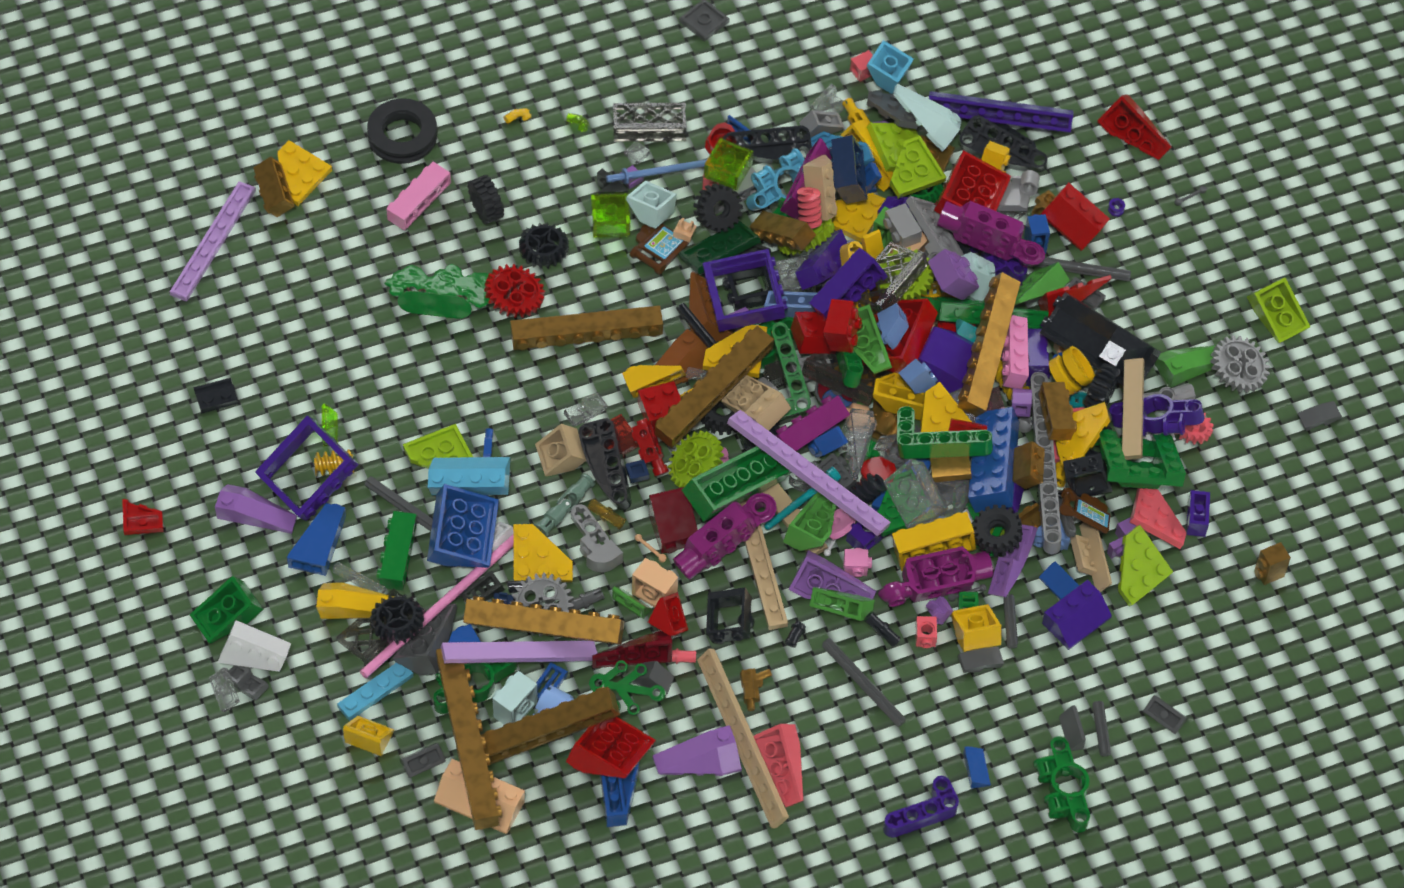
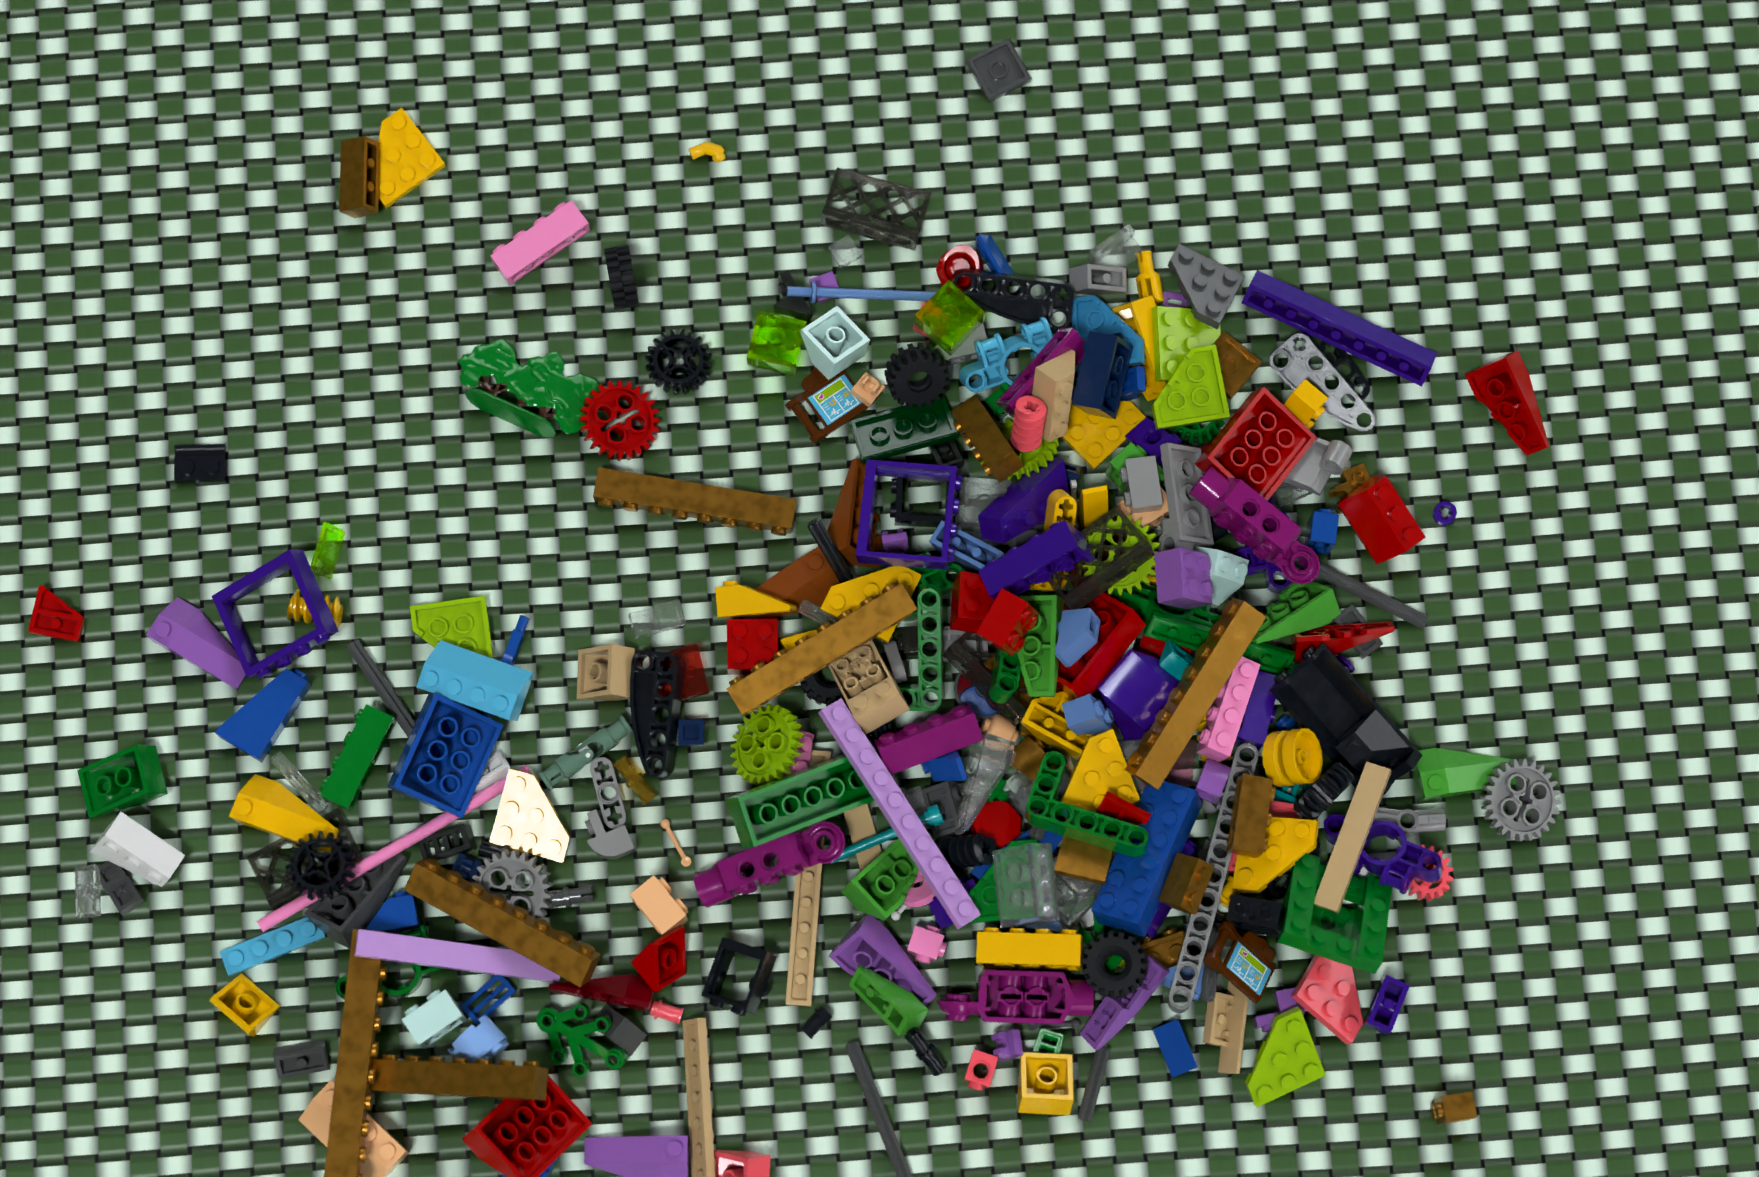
camera: 15 degrees right, 20 degrees up
lavender tile [170,181,256,302] -> none
black tyre [367,98,437,164] -> none
clear neon green arm [566,113,589,132] -> none
bright green slope [612,586,652,619] -> none
red brick [632,418,669,476] -> none
dark red slope [649,487,698,554] -> none
pearl gold piece [740,668,772,711] -> none
coral brick [850,50,873,82] -> none
medium azure slope [867,40,914,94] -> none
light aqua wedge [893,84,961,151] -> none
dark grey slope [958,647,1004,673] -> none
dark purple slope [1042,580,1112,650] -> none
dark grey hinge [1175,186,1207,206] -> none
lime slope [1246,277,1311,344] -> none
dark grey slope [1298,401,1342,431] -> none

